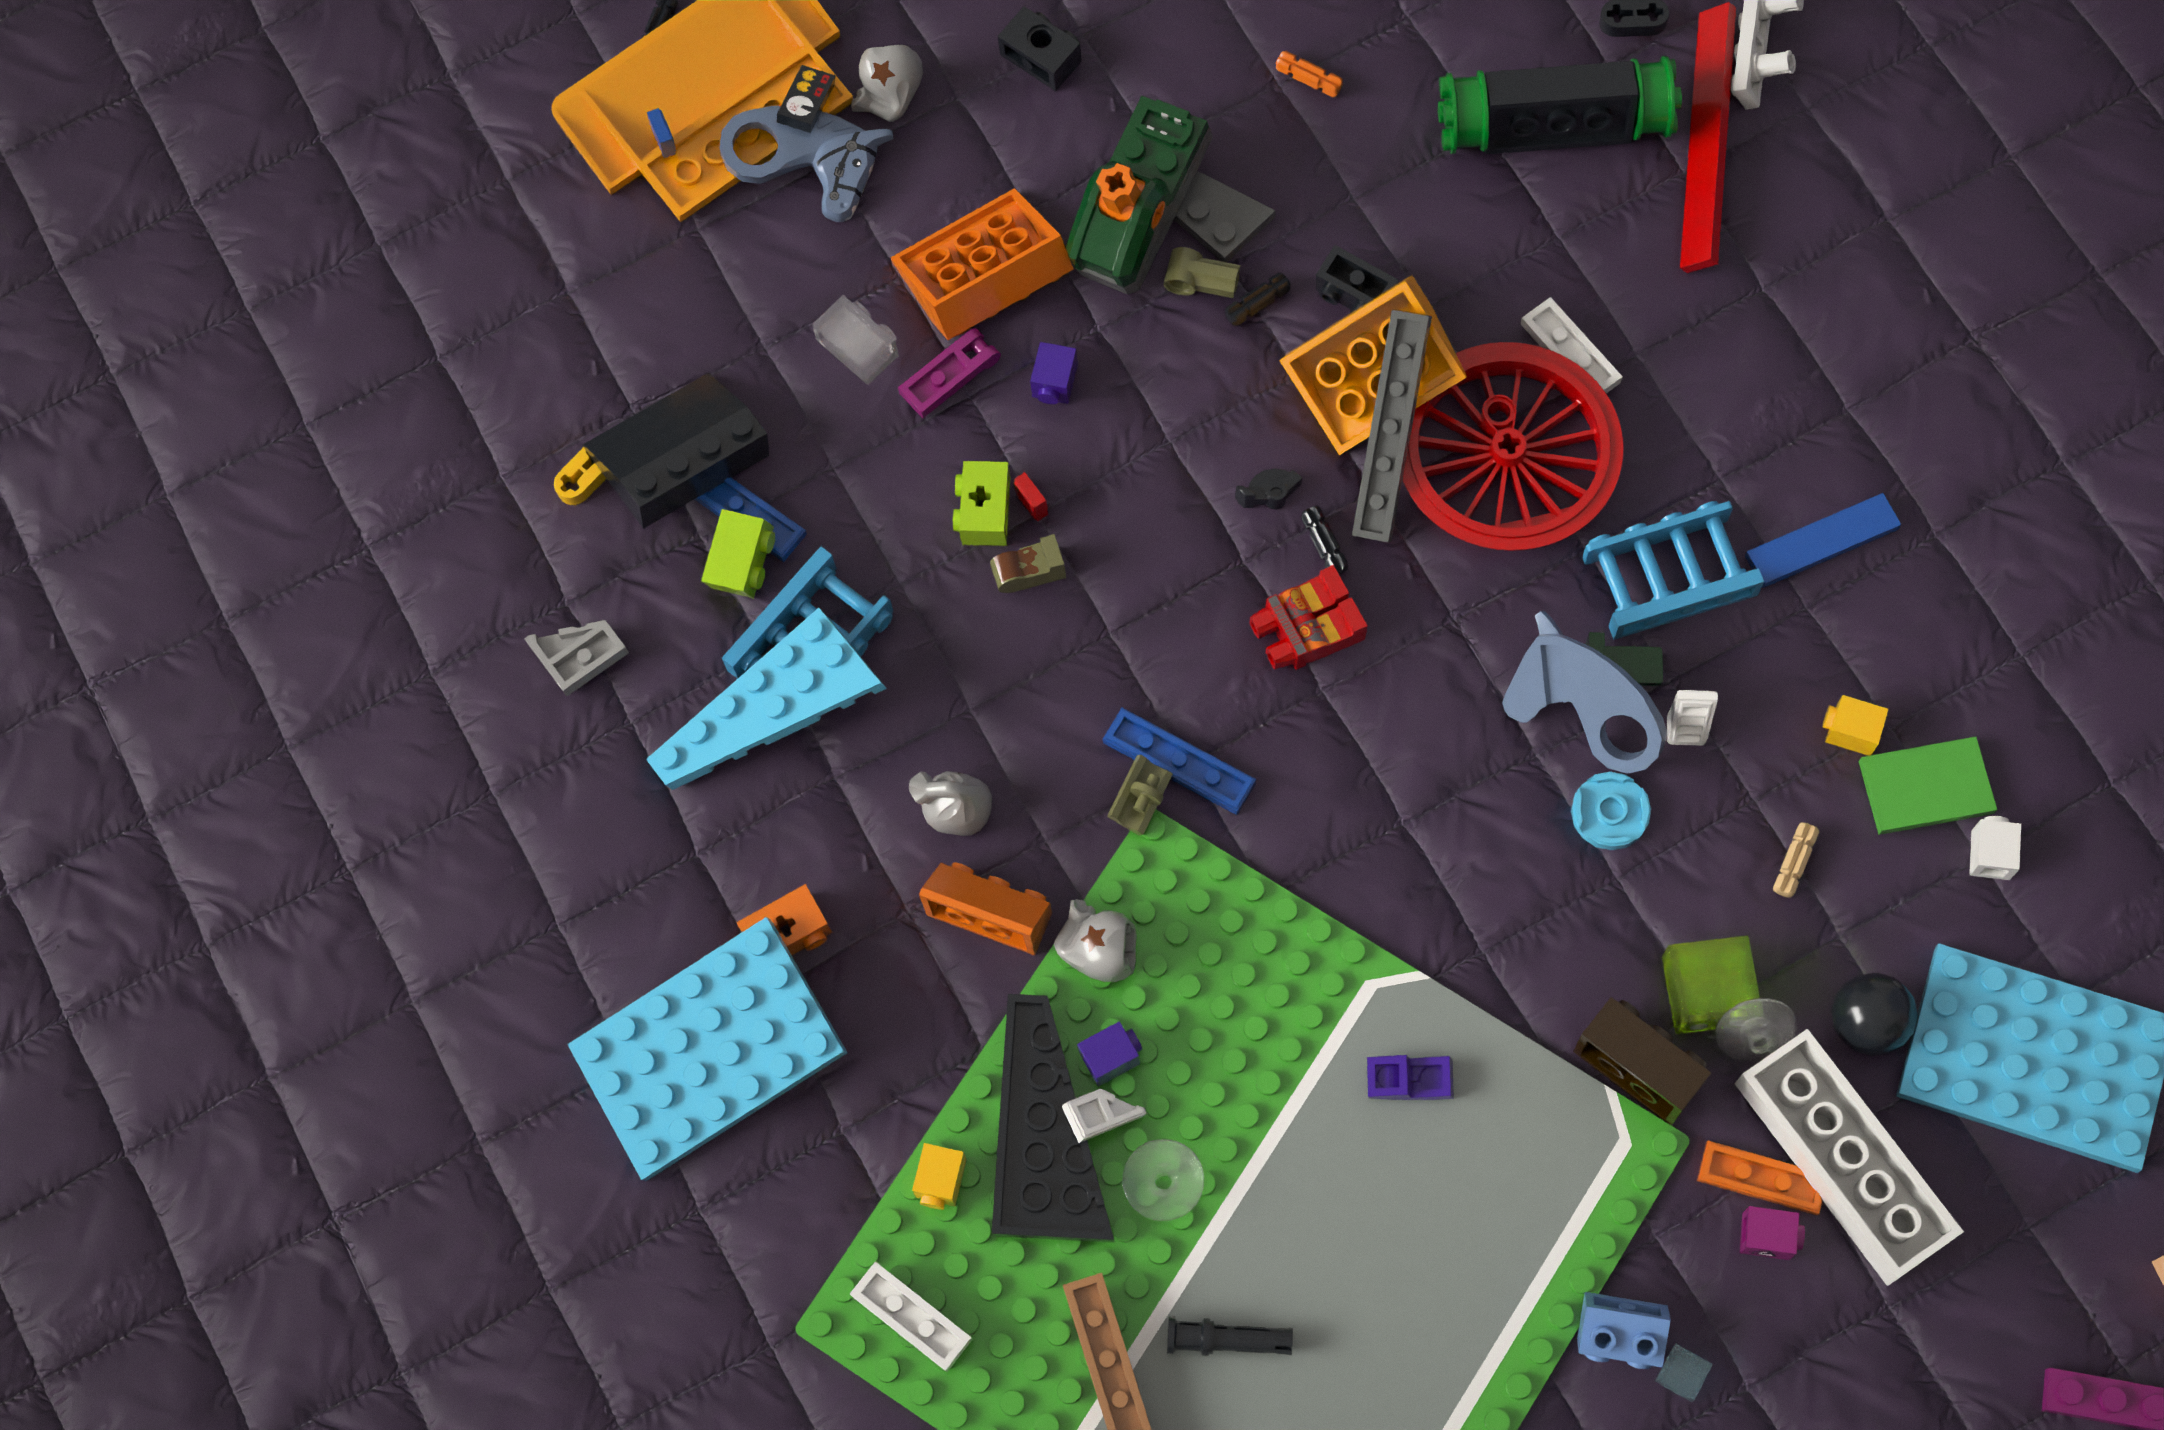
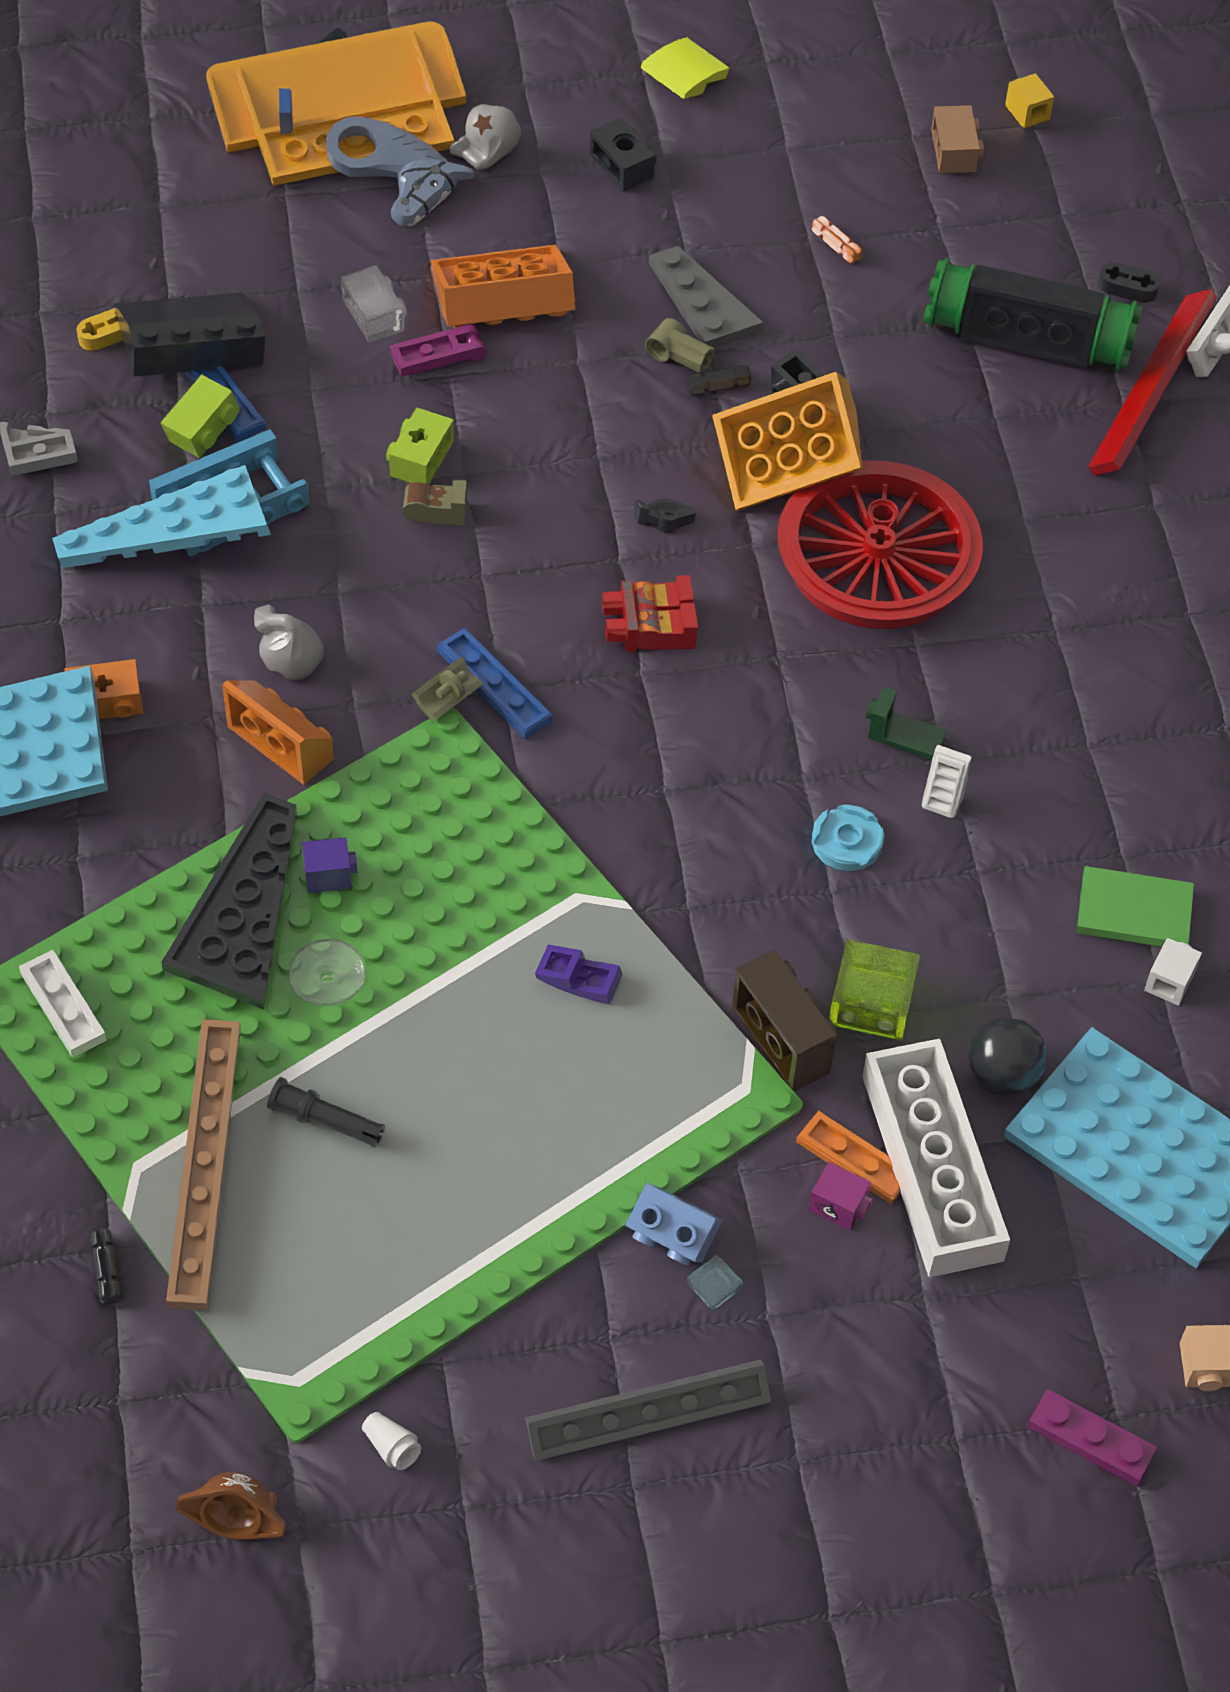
camera: 10 degrees right, 15 degrees down
tile [777,65,835,133] -> none
yellow brick [912,1143,967,1210] -> none
red tile [1014,472,1048,521] -> none
dark purple brick [1030,342,1078,404] -> none
light grey piece [1054,899,1137,982] -> none
white tile [1062,1089,1147,1143] -> none
dark green piece [1066,95,1213,295] -> none
black axle [1302,506,1348,575] -> none
dark grey plate [1352,310,1432,543] -> none
sand blue animal [1502,611,1667,774] -> none
white plate [1521,297,1623,393] -> none
dark azure fence [1582,501,1764,640] -> none
clear dish [1715,998,1797,1061] -> none
blue tile [1745,493,1901,588] -> none
tan axle [1773,822,1819,898] -> none
yellow brick [1822,695,1888,756] -> none

